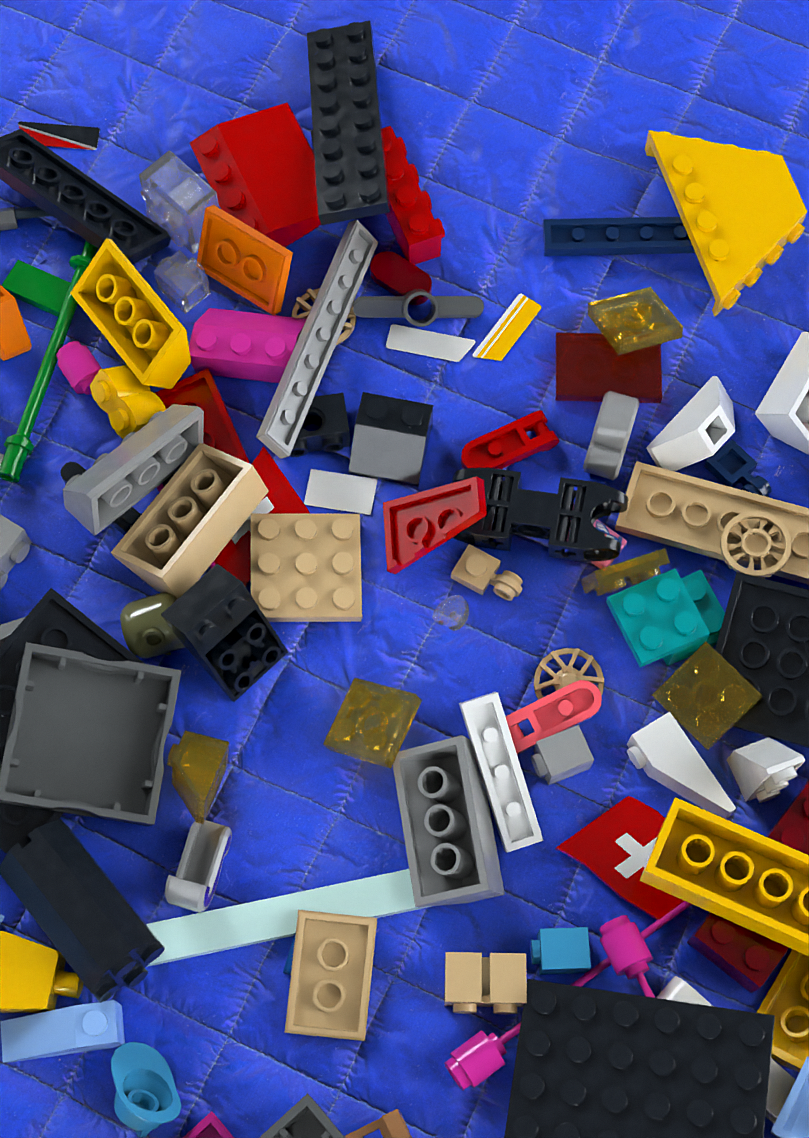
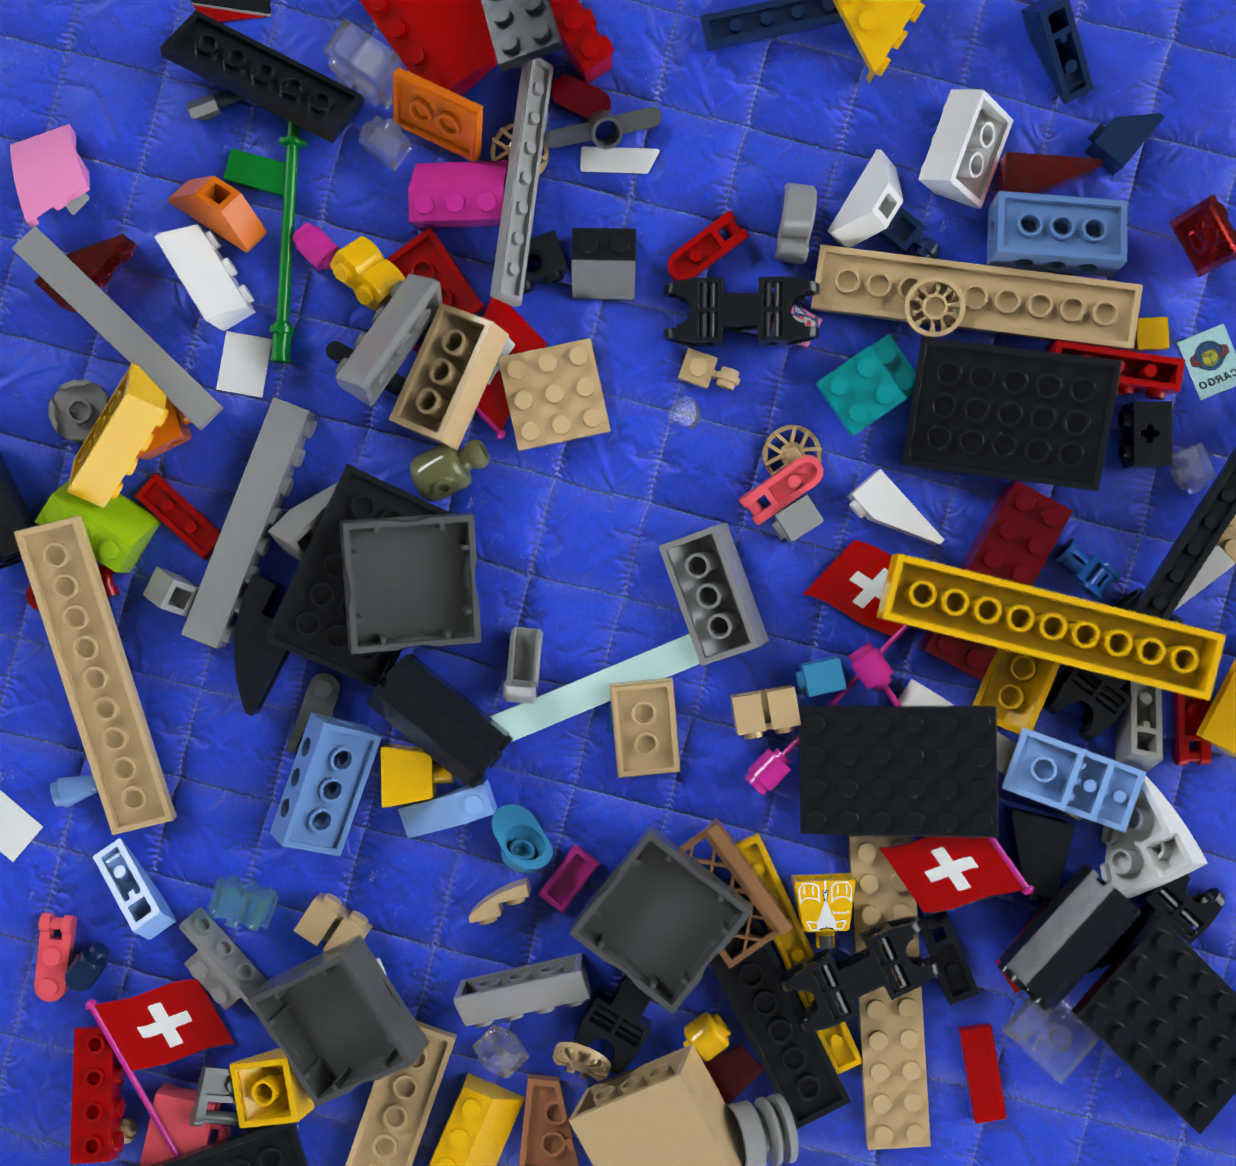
camera: 10 degrees left, 20 degrees up
yellow slope [70,238,191,389] -> none
black slope [161,564,288,702] -> none
clear yellow slope [167,730,229,824] -> none
white sticker [304,469,378,515] -> none
clear yellow plate [323,677,422,769] -> none
red wing [383,476,487,574] -> none
white piece [459,692,544,853] -> none
yellow sticker [473,293,542,361] -> none
clear red tile [555,332,662,403] -> none
clear yellow plate [581,548,670,596] -> none
clear yellow plate [587,287,683,355] -> none
clear yellow plate [652,642,762,751] -> none
white slope [727,737,805,803] -> none

